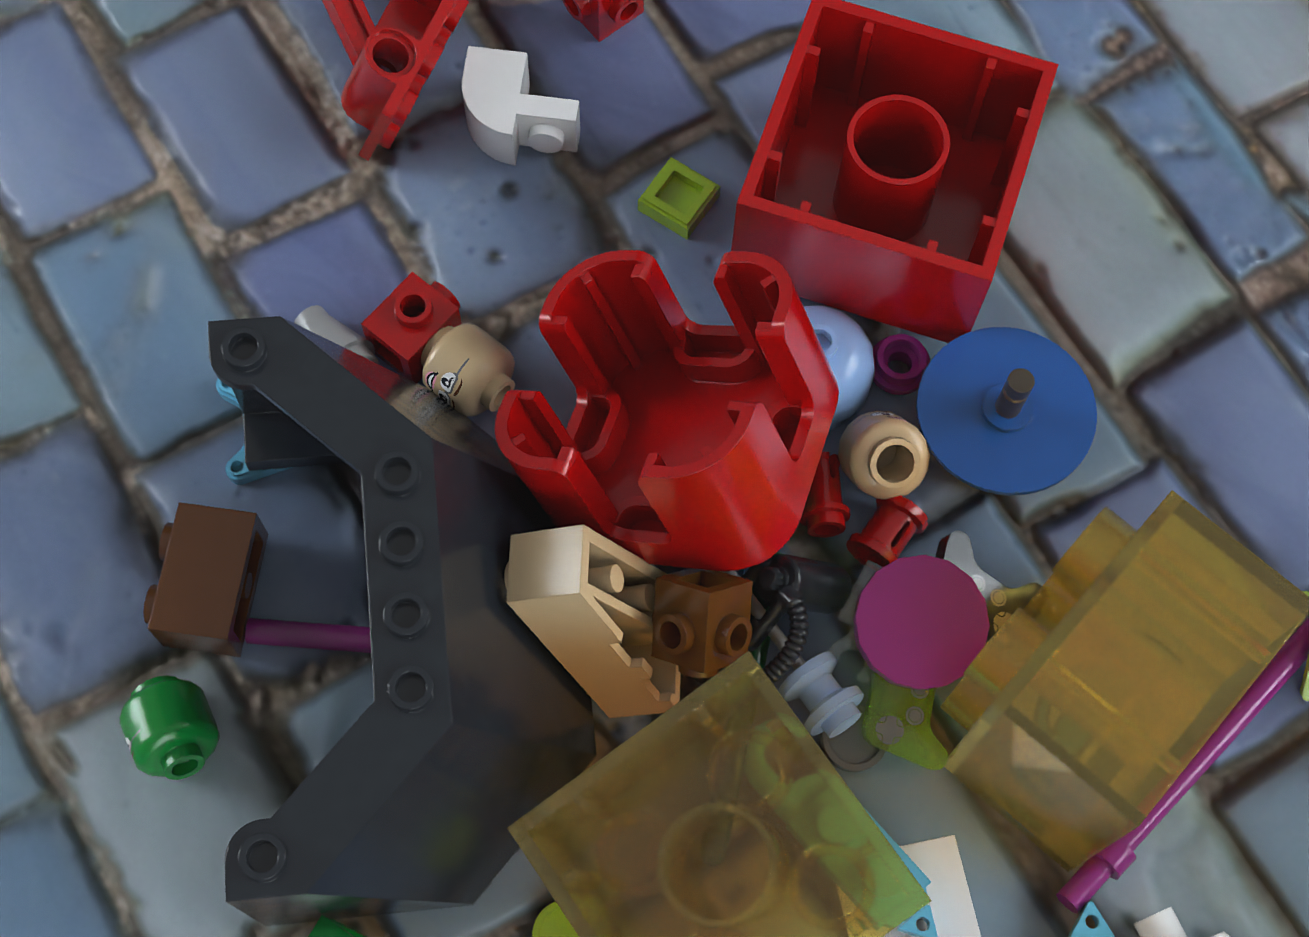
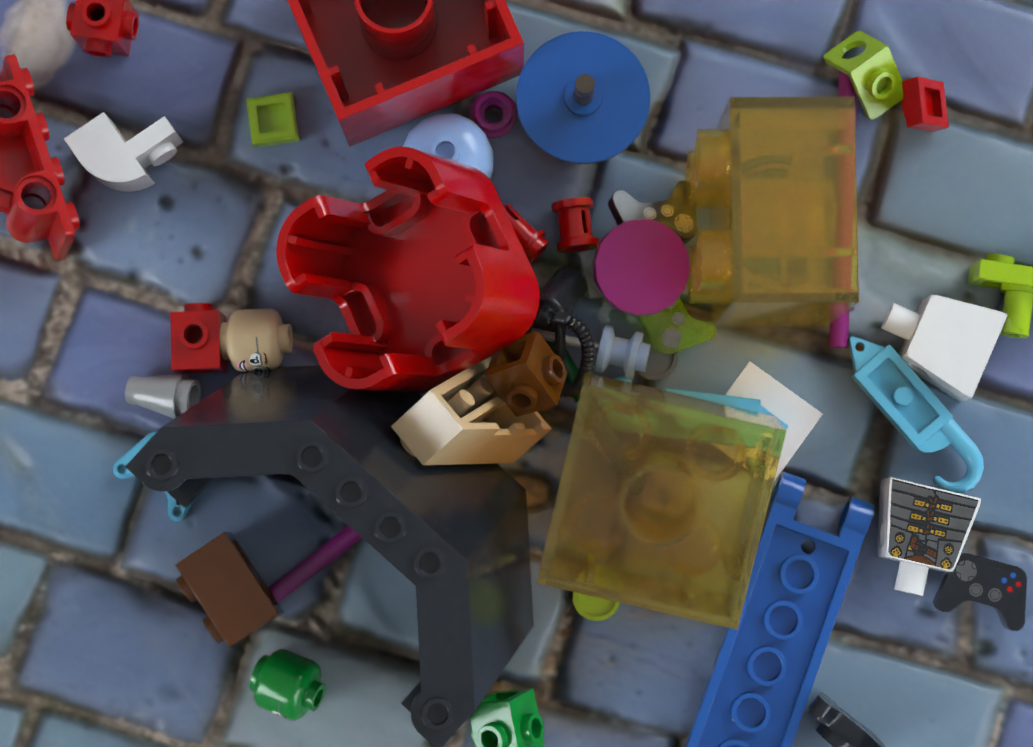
camera: 40 degrees left, 15 degrees up
tan head [838,410,930,499] -> none

